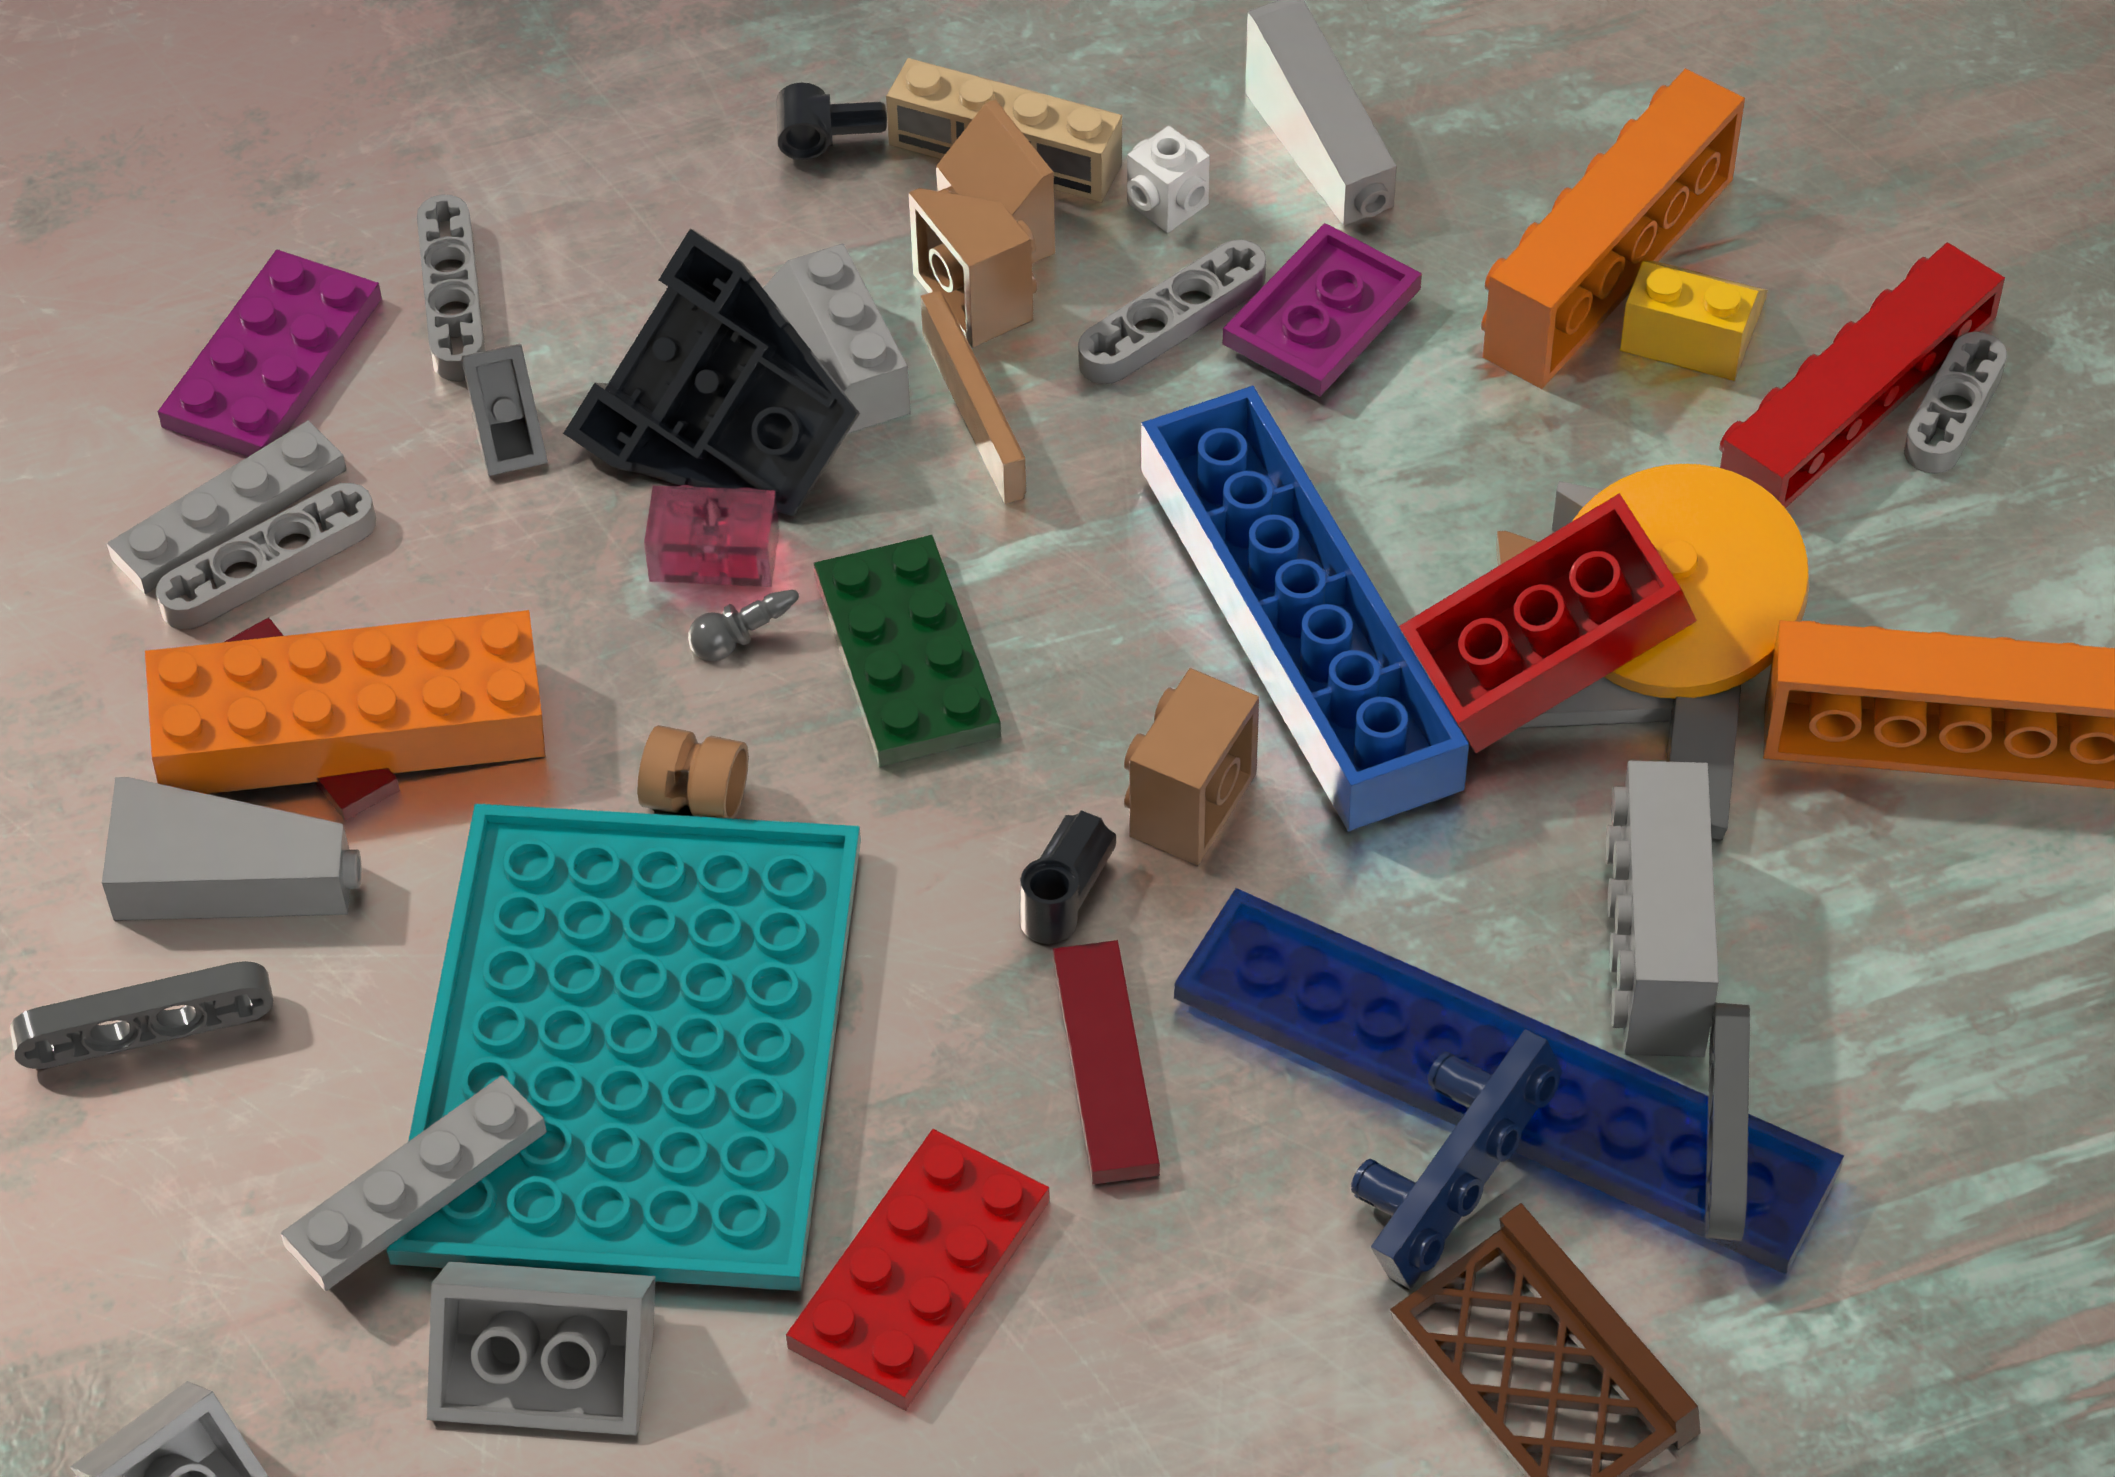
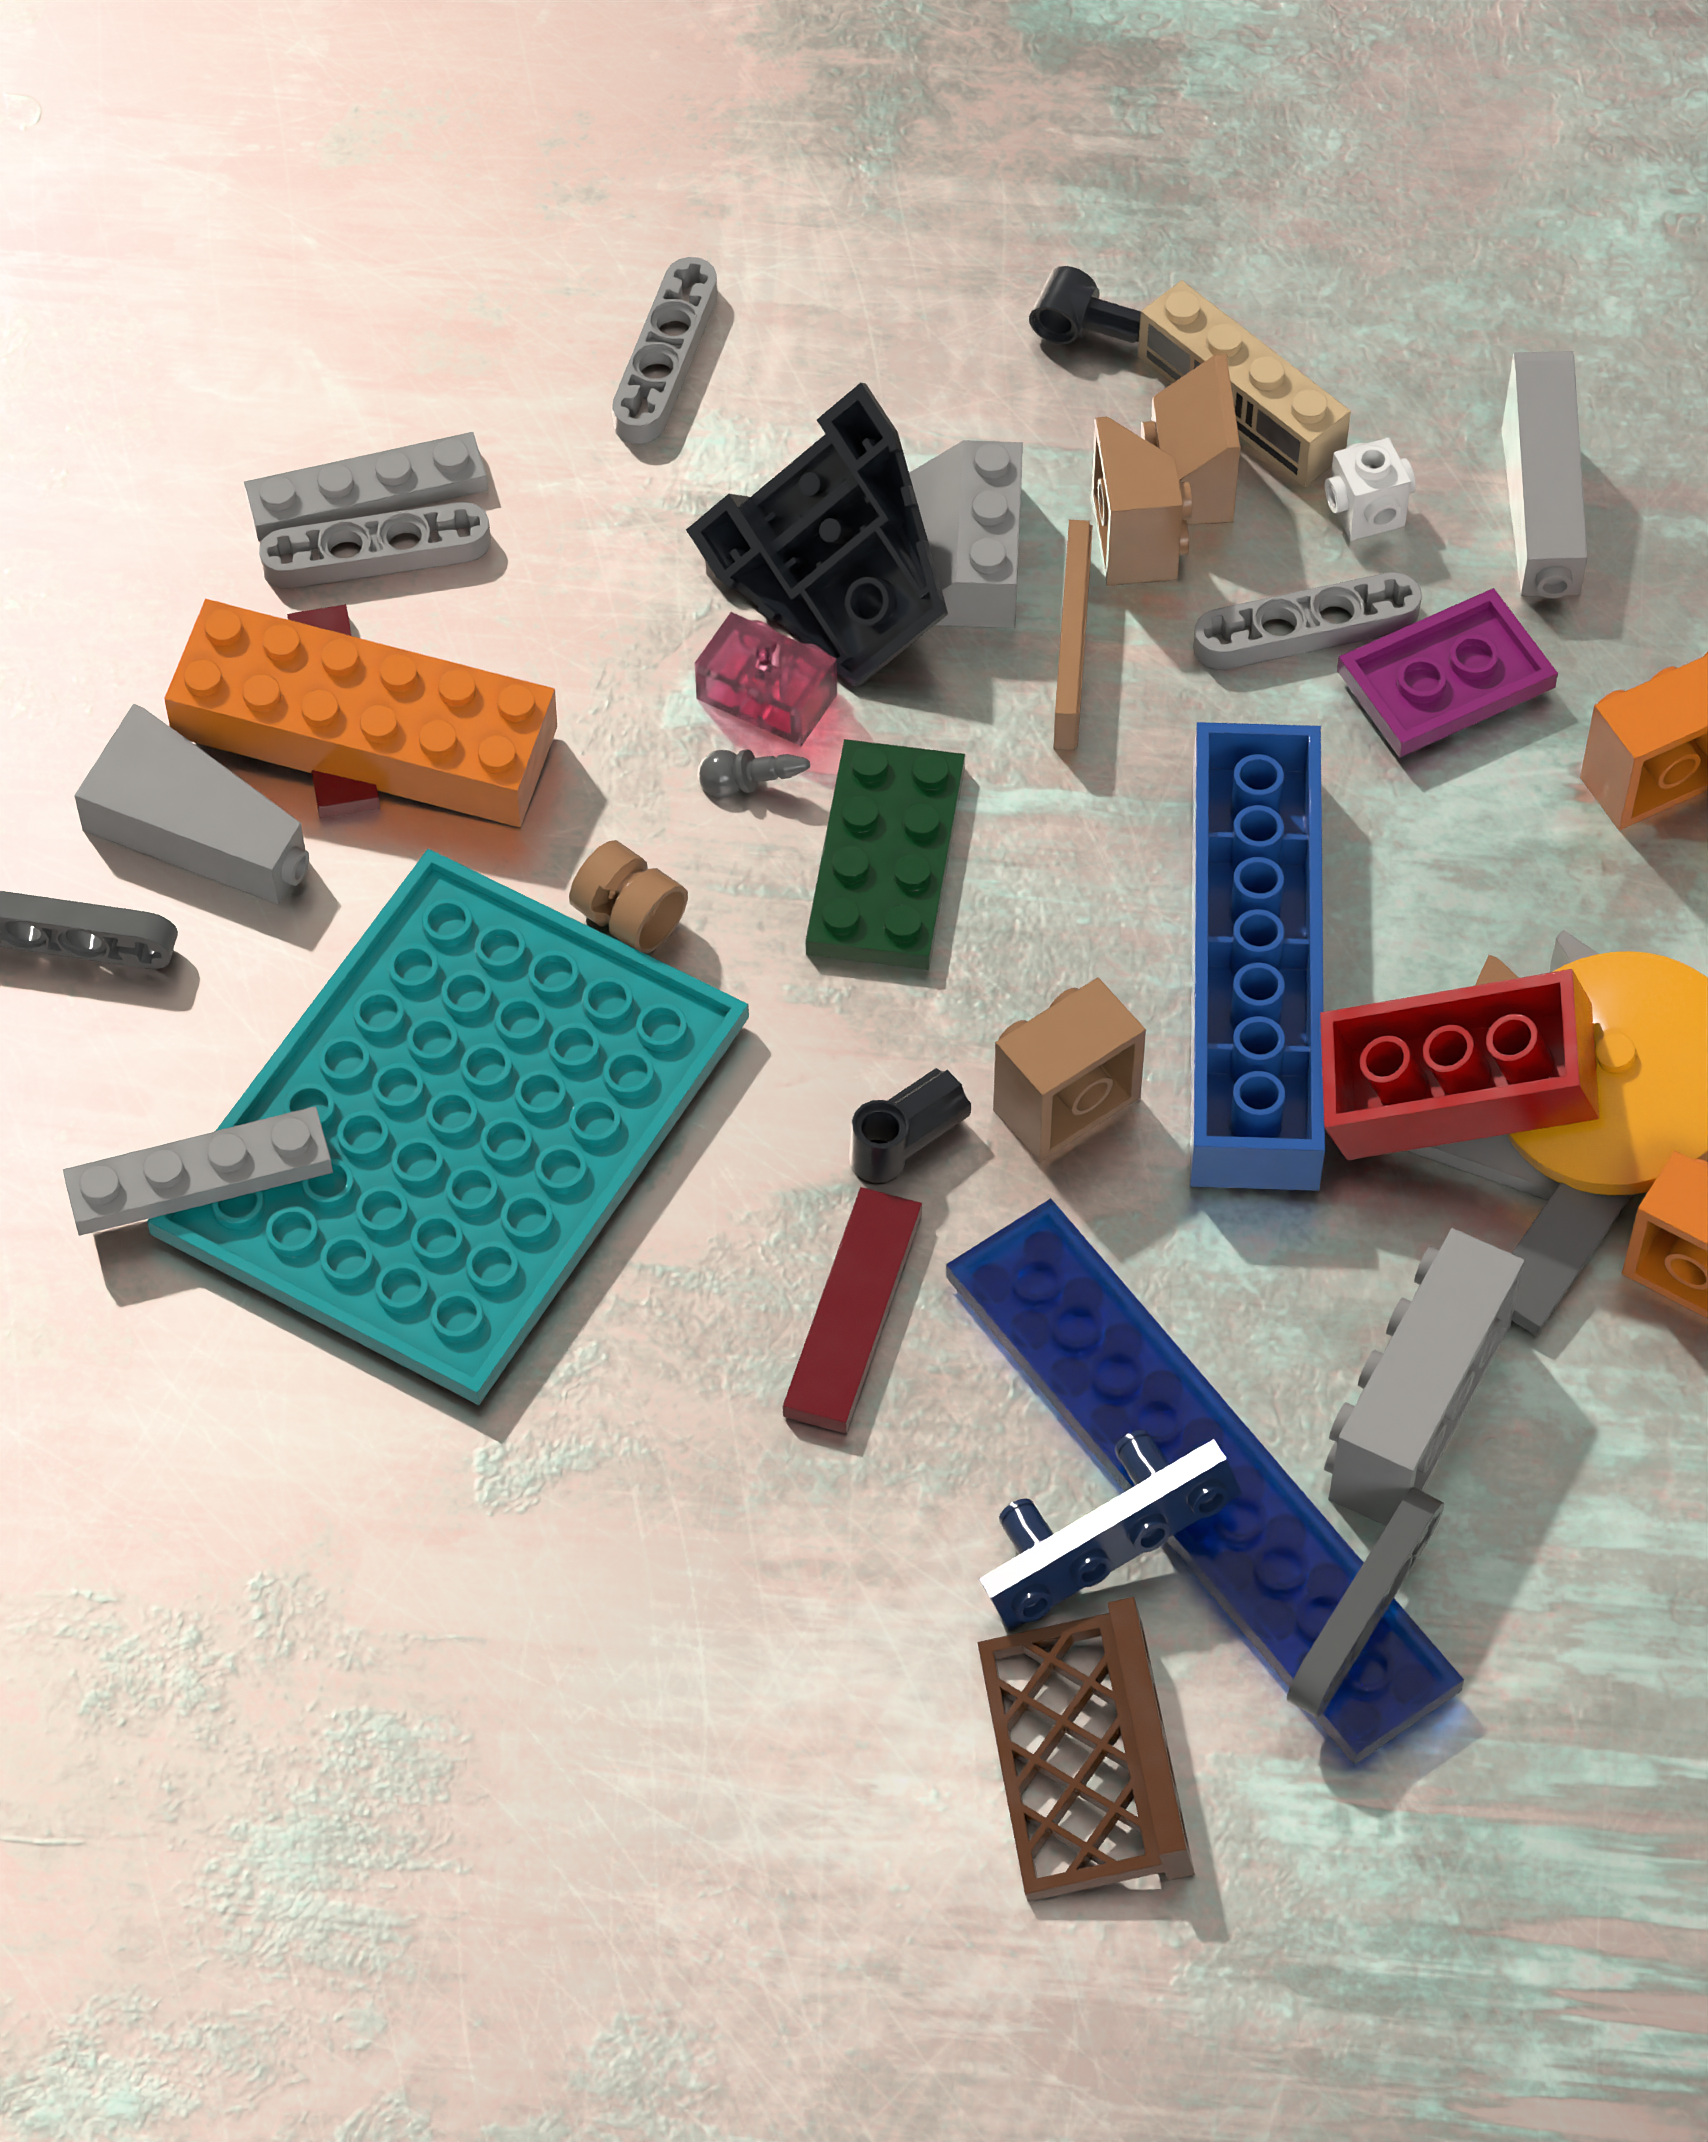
camera: 25 degrees right, 5 degrees up
magenta plate [157,249,382,457] -> none
light grey slope [427,1262,656,1436] -> none
dark grey slope [461,344,548,476] -> none
red plate [786,1129,1050,1411] -> none

